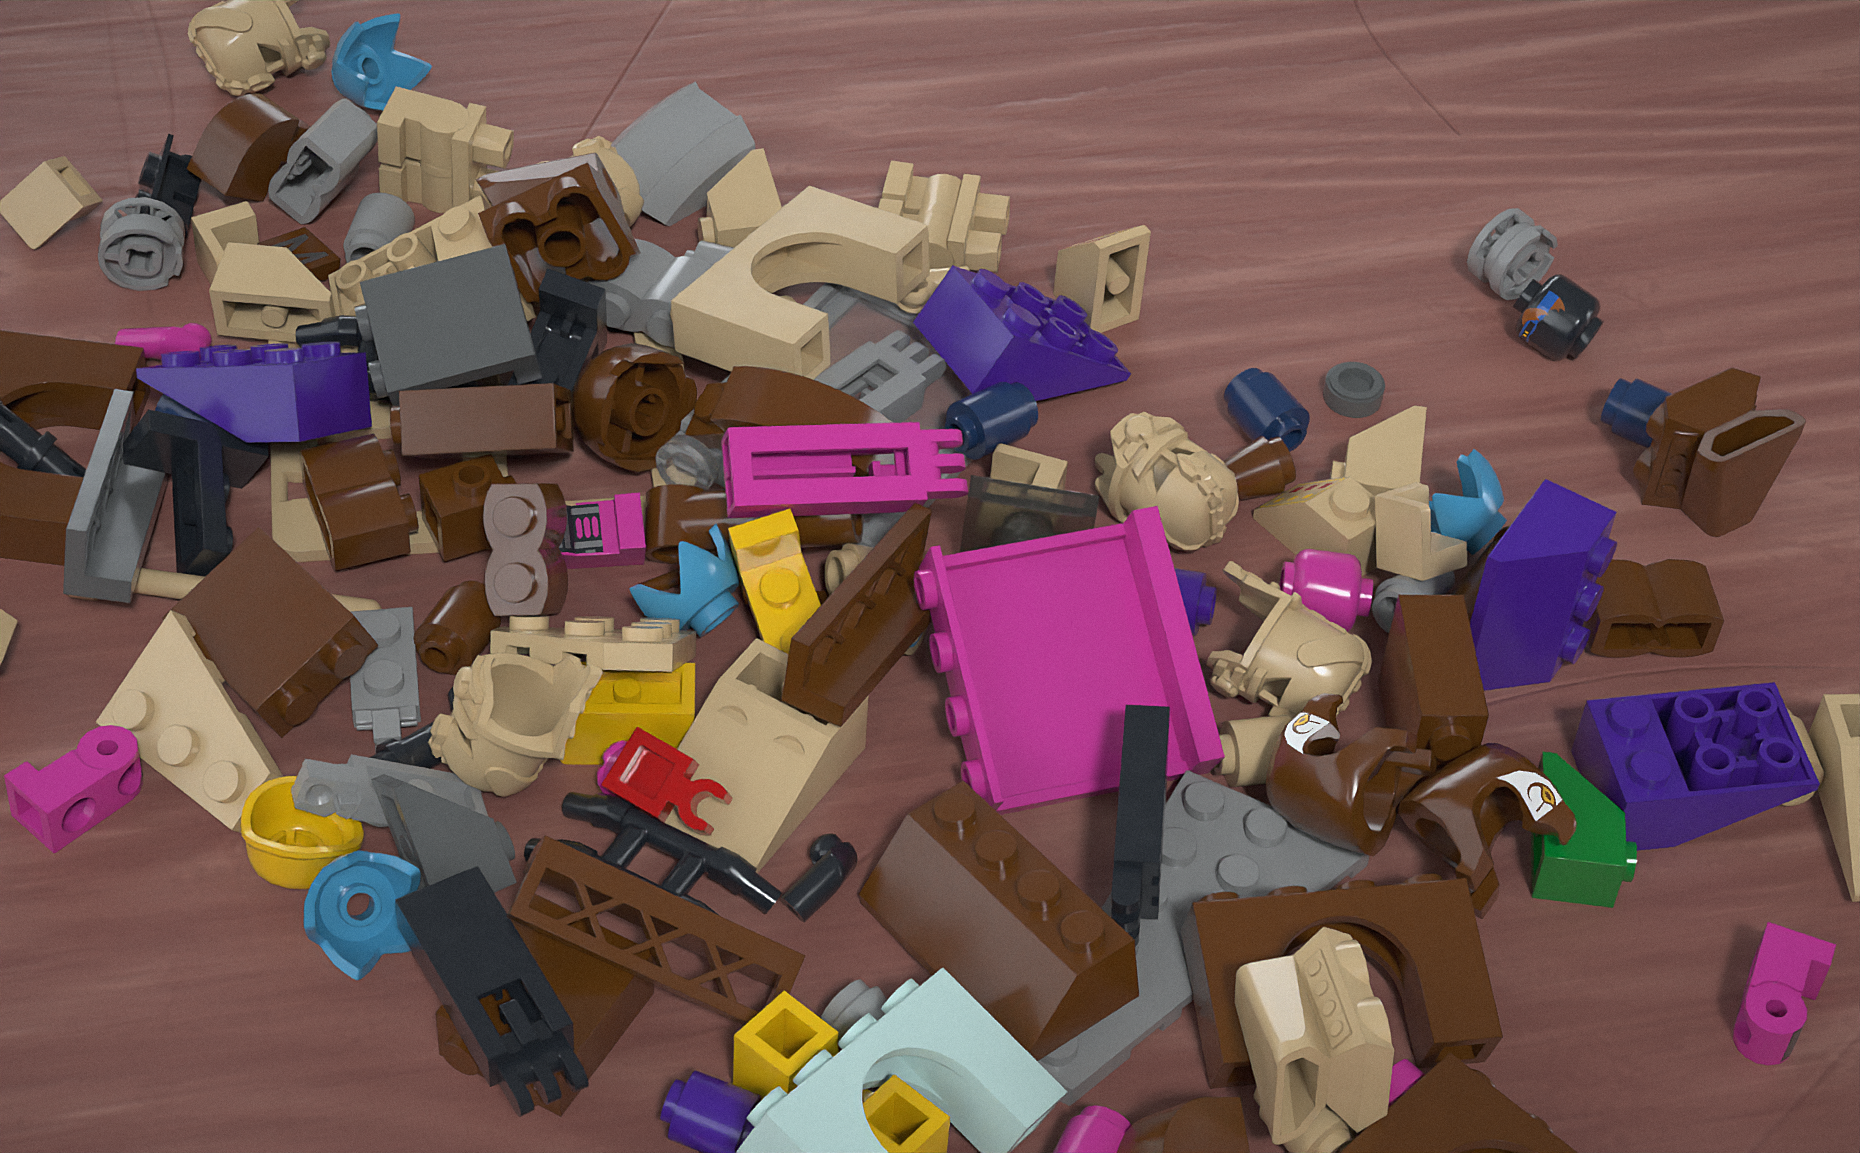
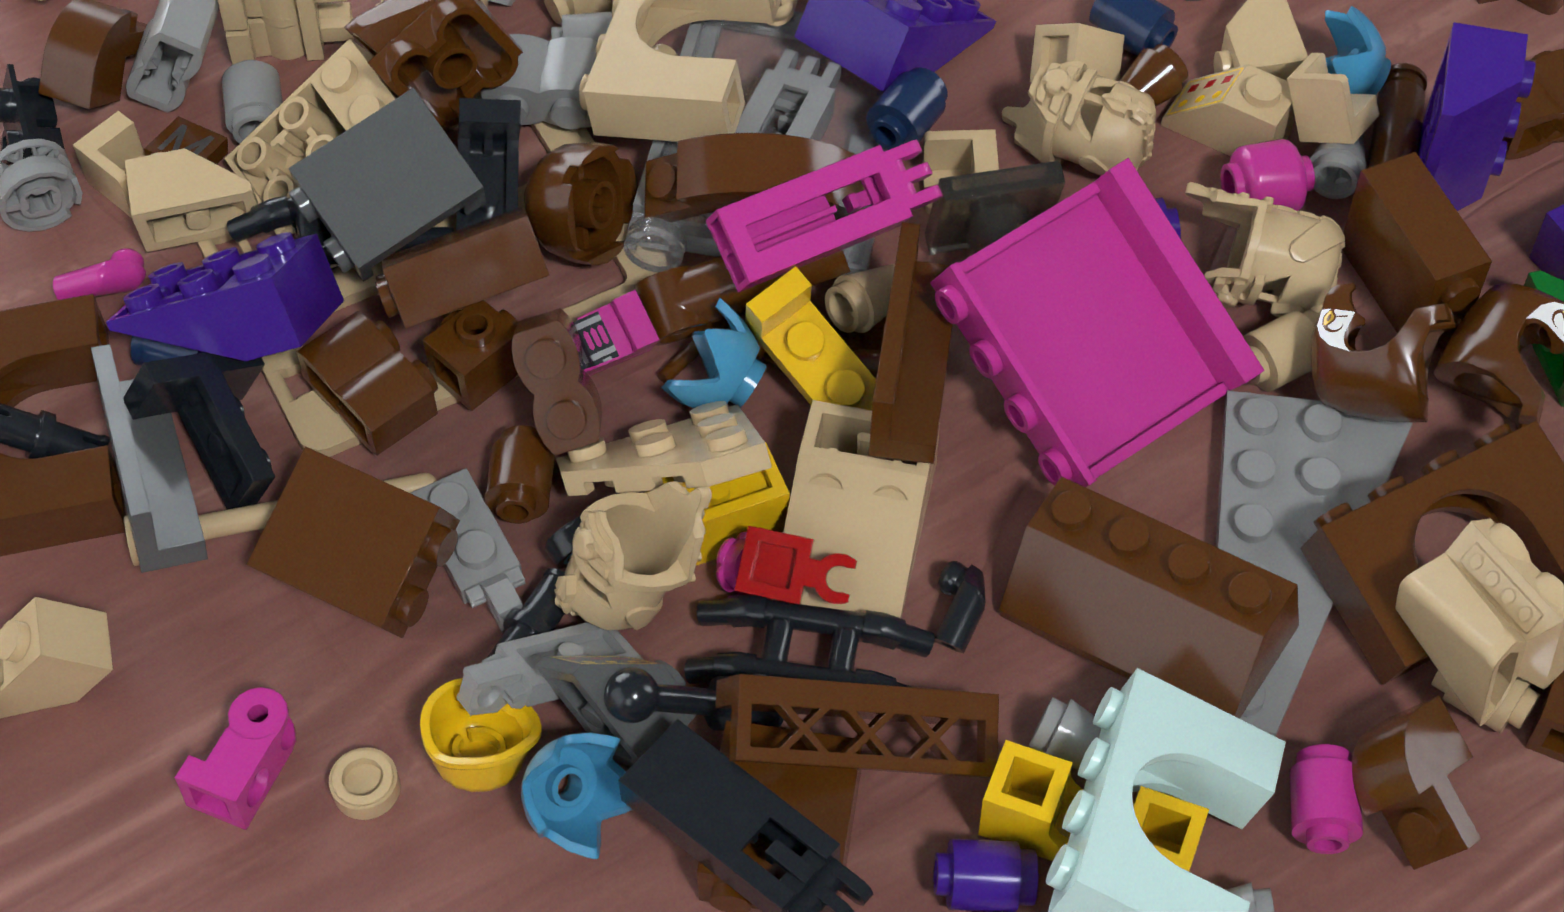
camera: 15 degrees left, 10 degrees up
tan wing [96,610,284,833] -> none
black hinge [1111,704,1170,947] -> none
none -> tan tile [329,747,401,820]
none -> black pin [604,667,784,731]
none -> tan panel [1030,23,1124,83]

